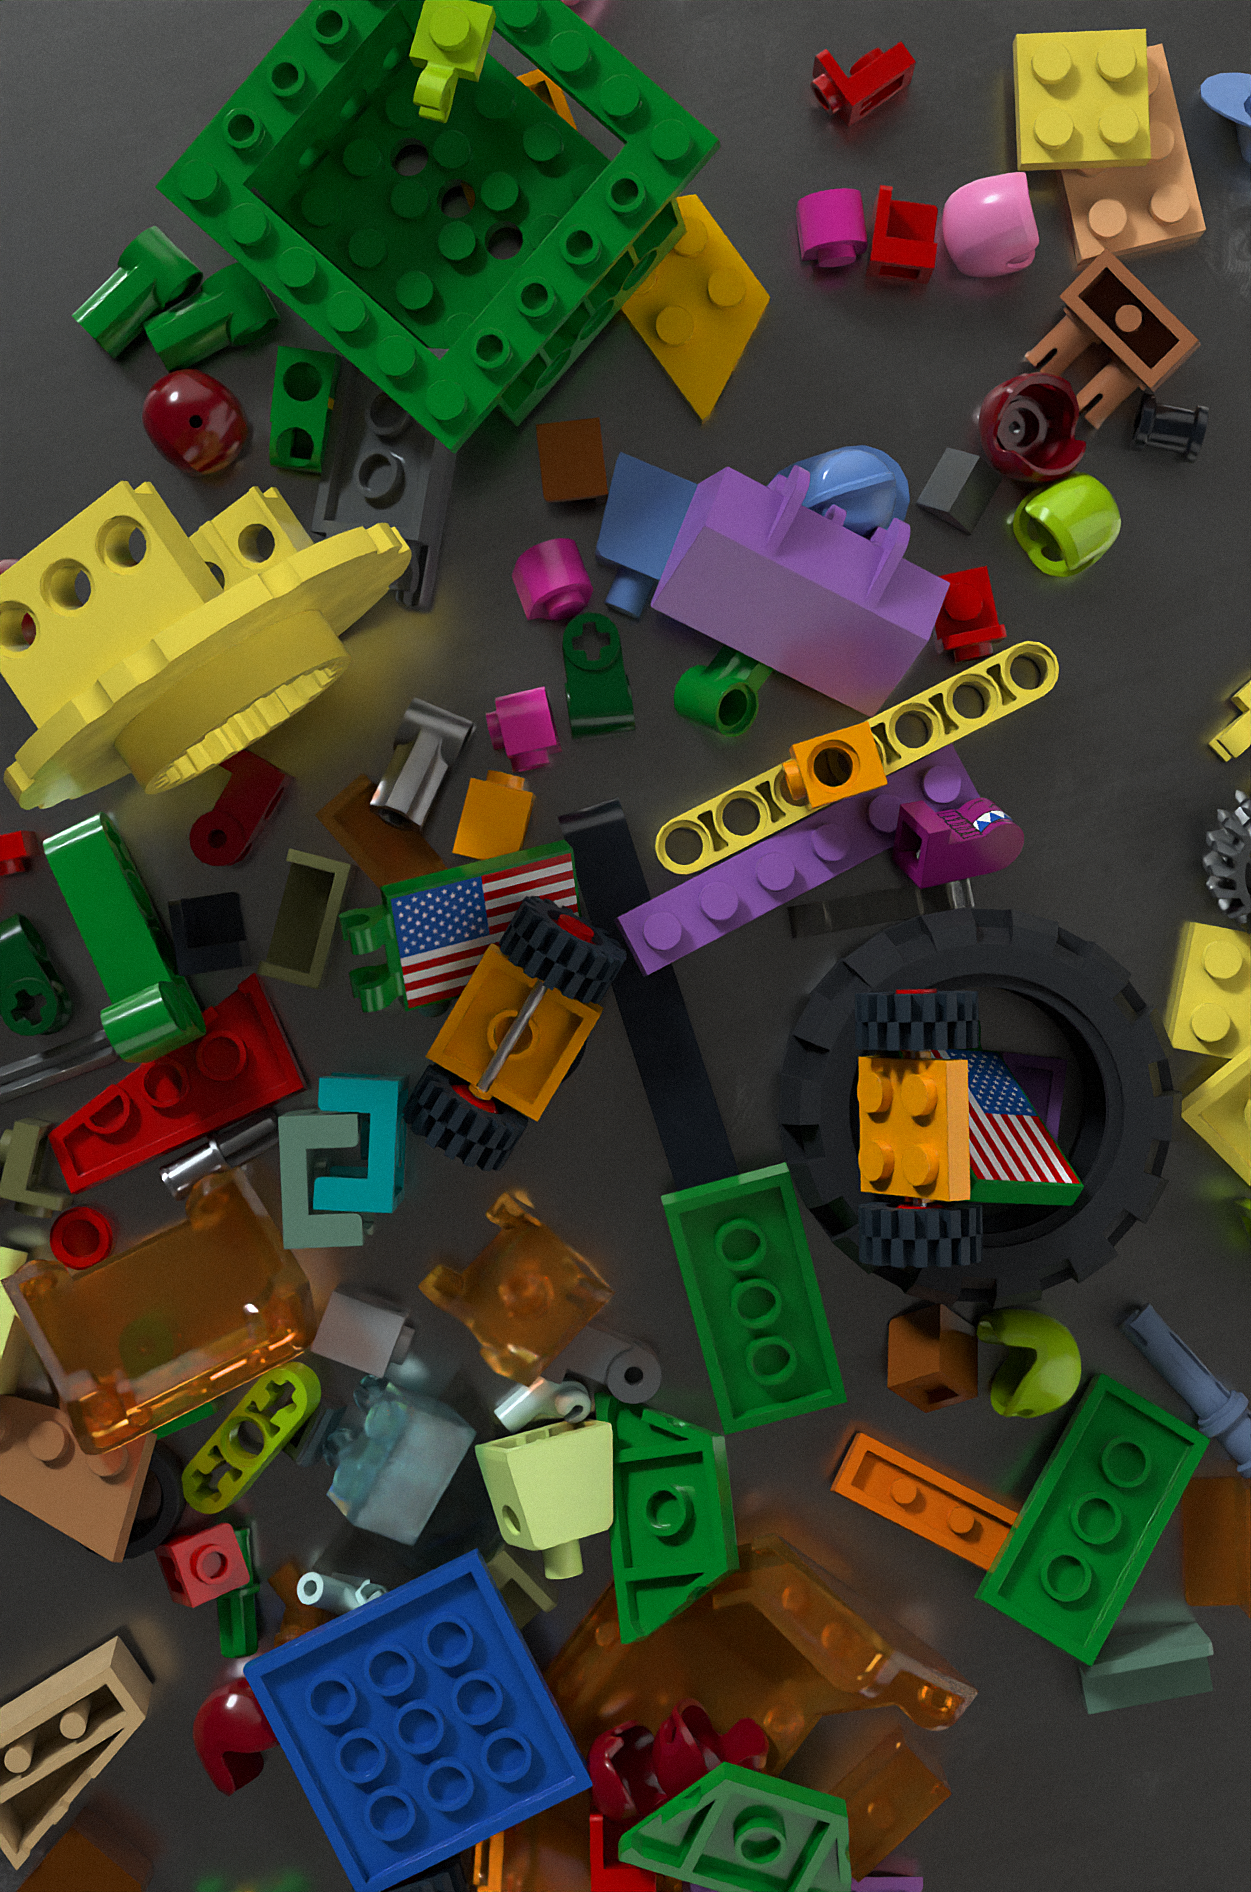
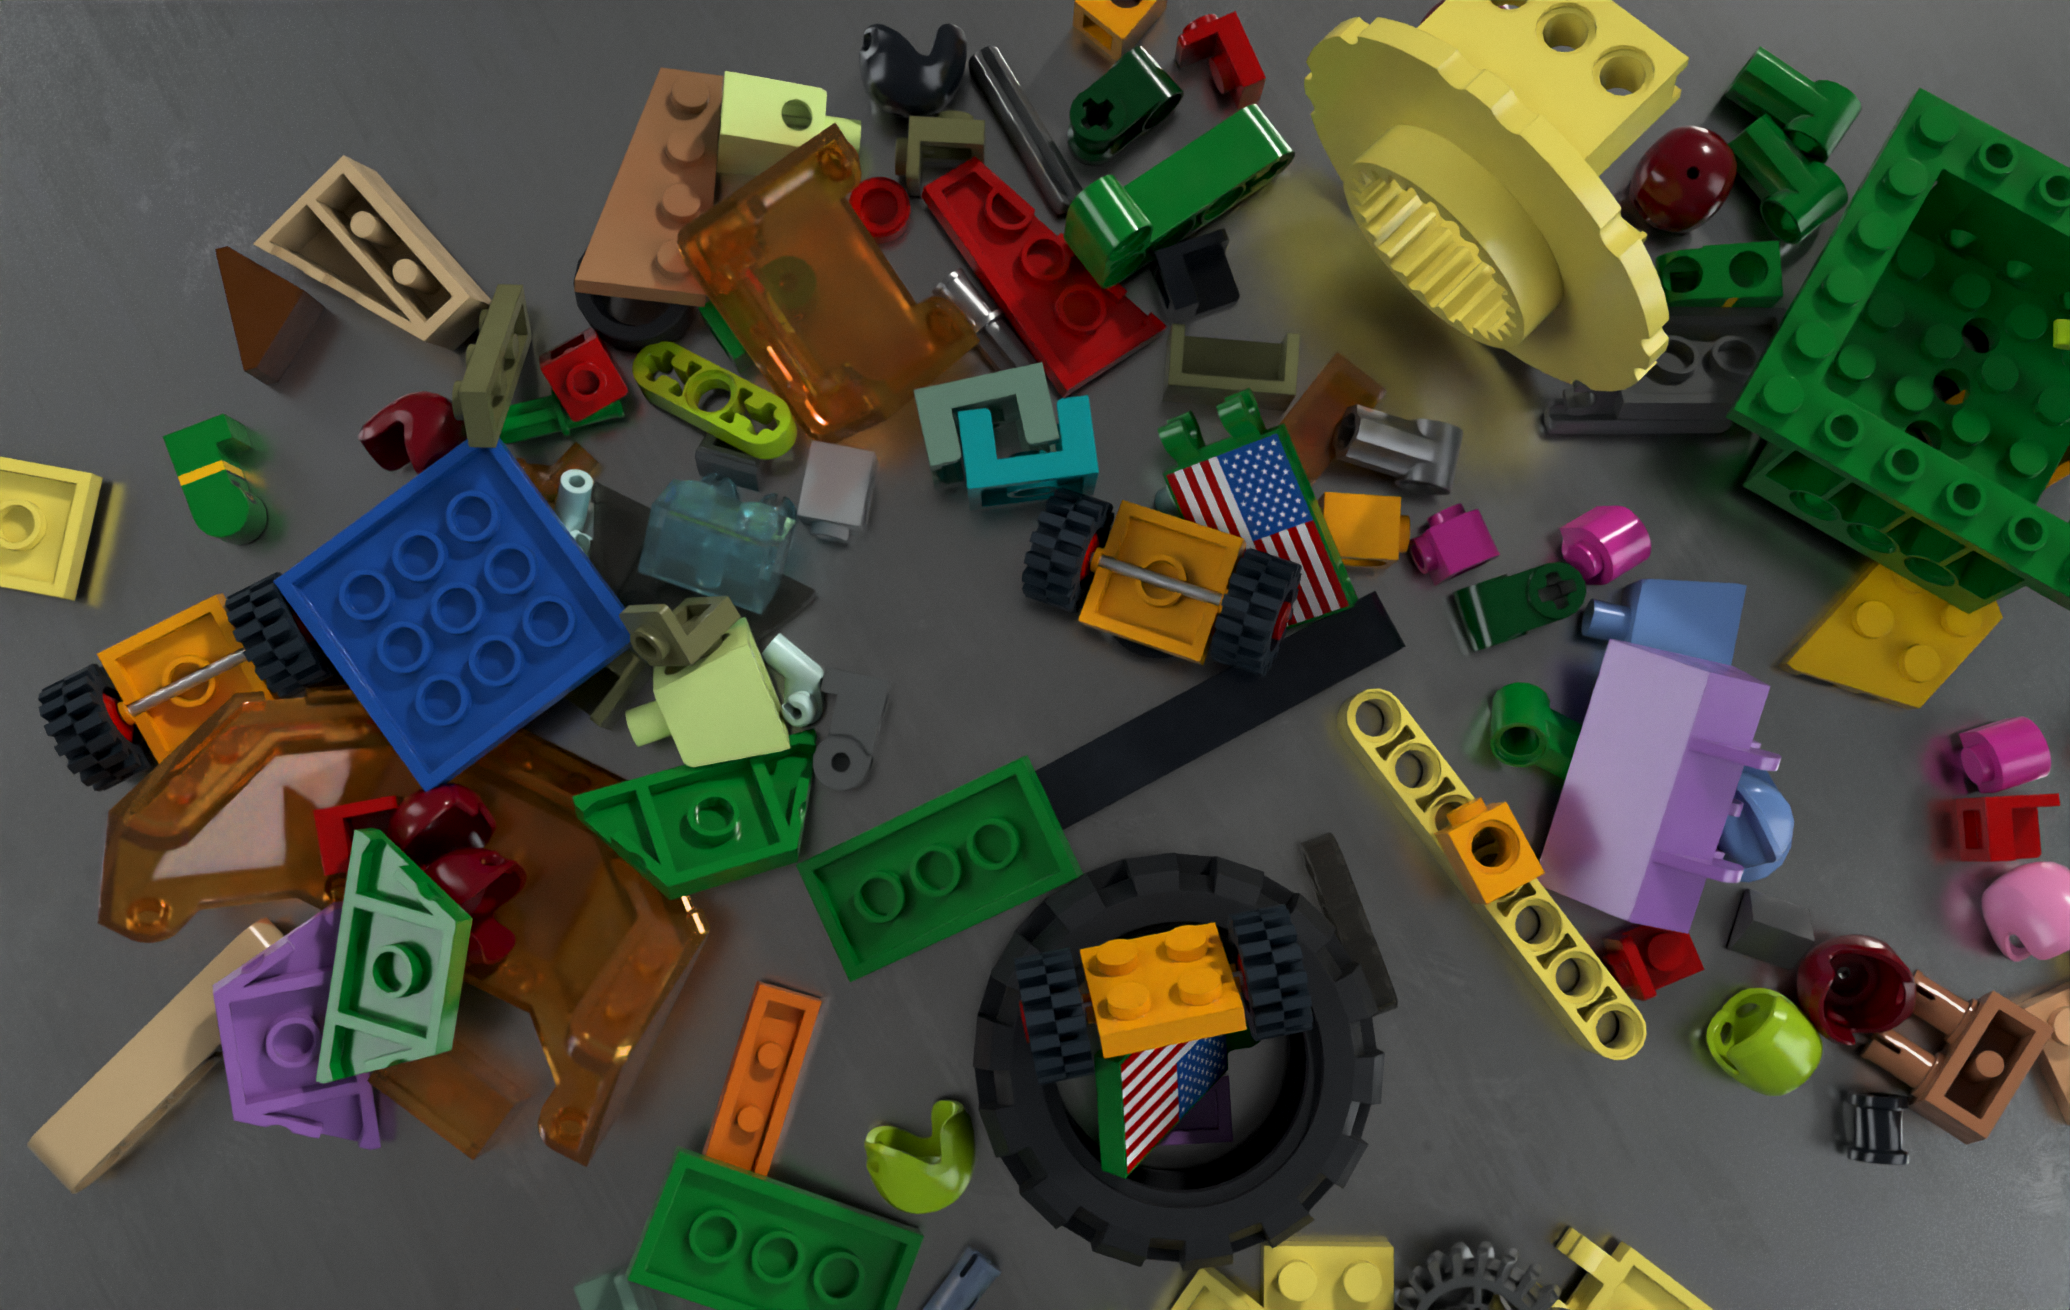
camera: 70 degrees right, 5 degrees down
dark red leg [189,748,294,866] -> none
clear orange panel [418,1191,616,1388] -> none
dark orange panel [535,417,608,505] -> none
medium lavender plate [614,743,980,977] -> none
dark orange panel [887,1303,978,1413] -> none
magenta leg [892,798,1024,889] -> none
none -> olive plate [452,284,532,448]
none -> olive bracket [619,596,741,666]

